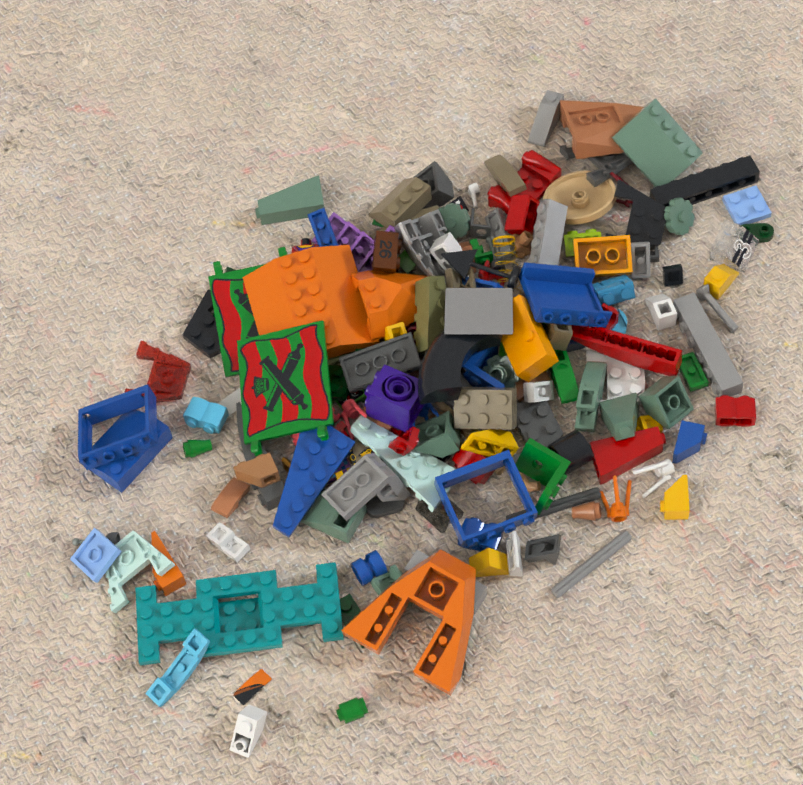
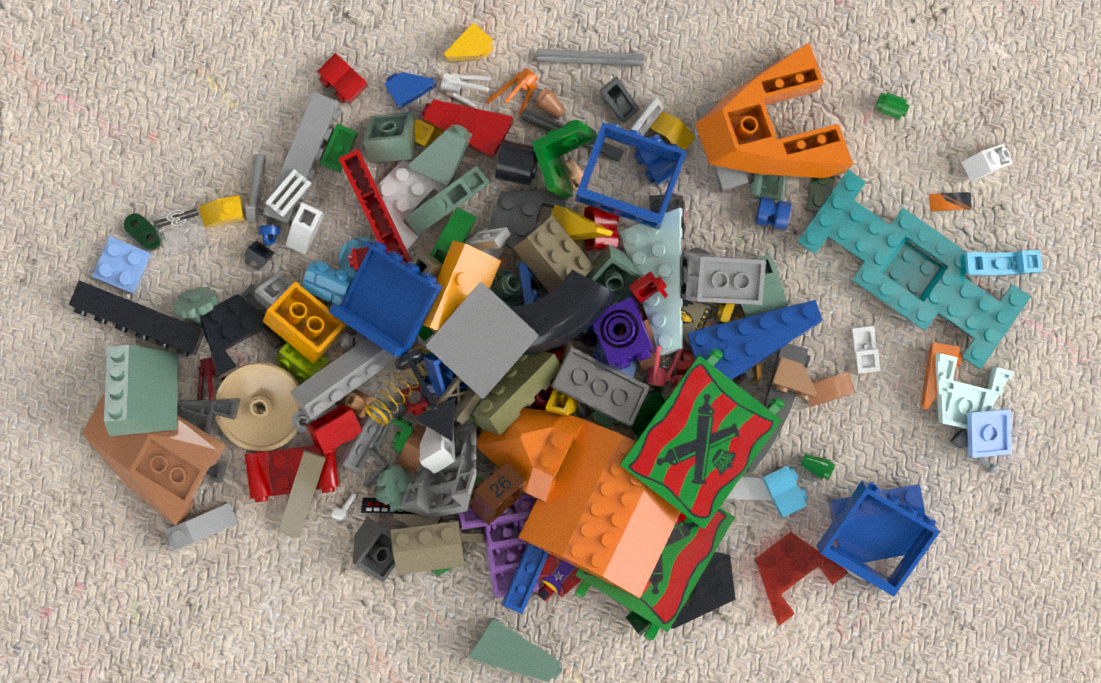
camera: 145 degrees left, 25 degrees up
none -> blue tile [258,225,280,246]
none -> white tile [266,169,312,218]

